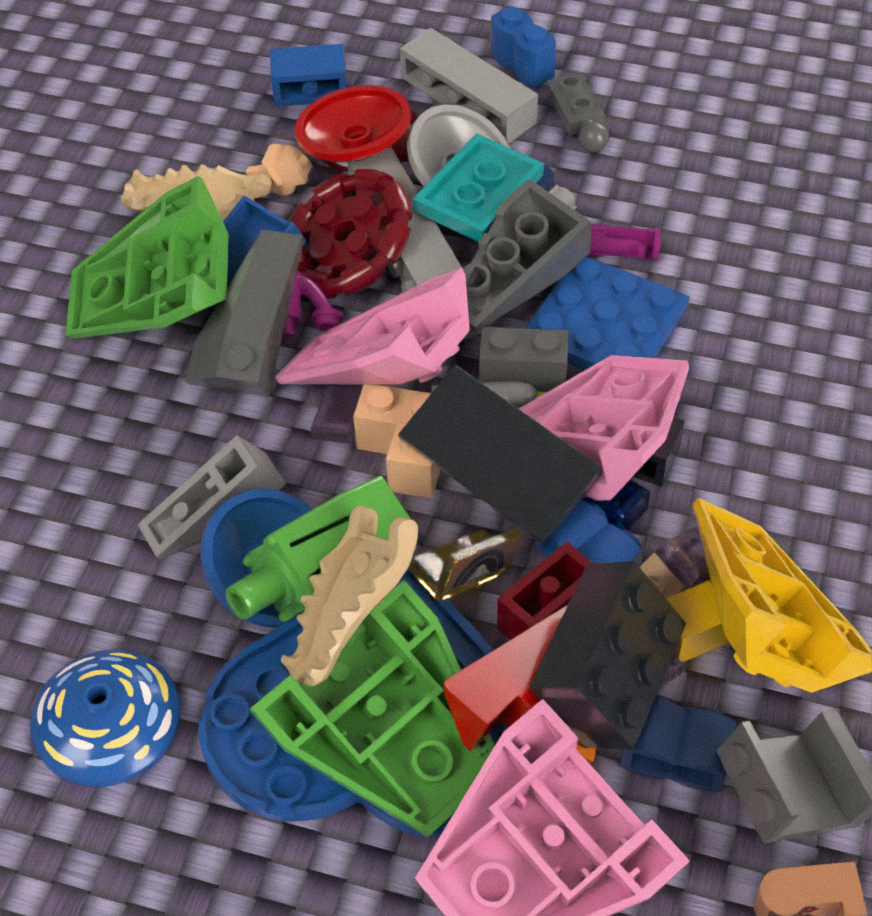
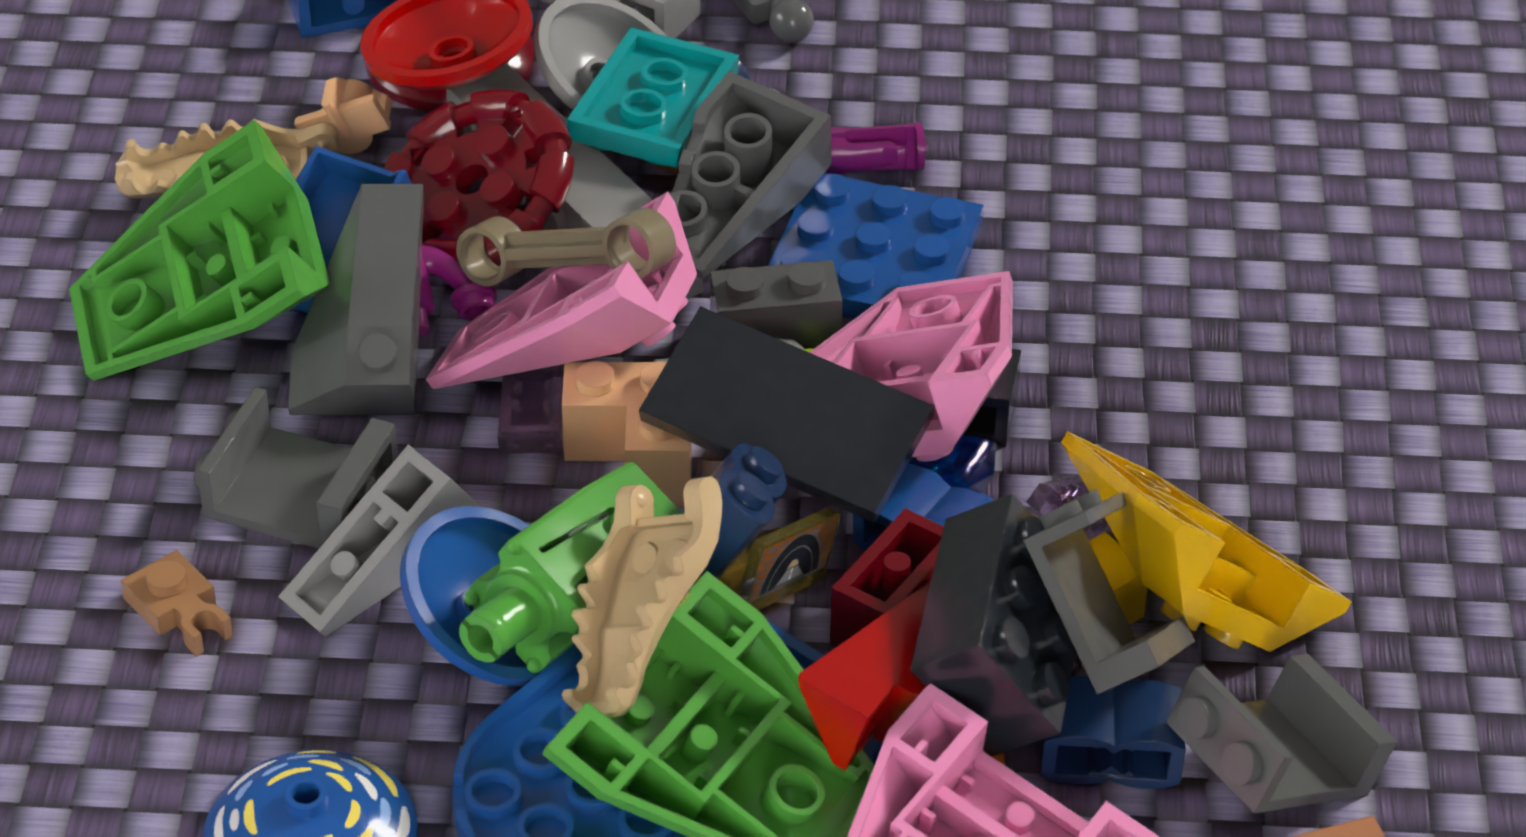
camera: 15 degrees left, 10 degrees down
none -> medium nougat plate [120,550,233,657]
none -> dark grey panel [194,387,398,549]
none -> dark tan piece [456,208,676,286]
none -> dark blue brick [684,443,787,579]
none -> dark grey panel [1023,489,1195,694]

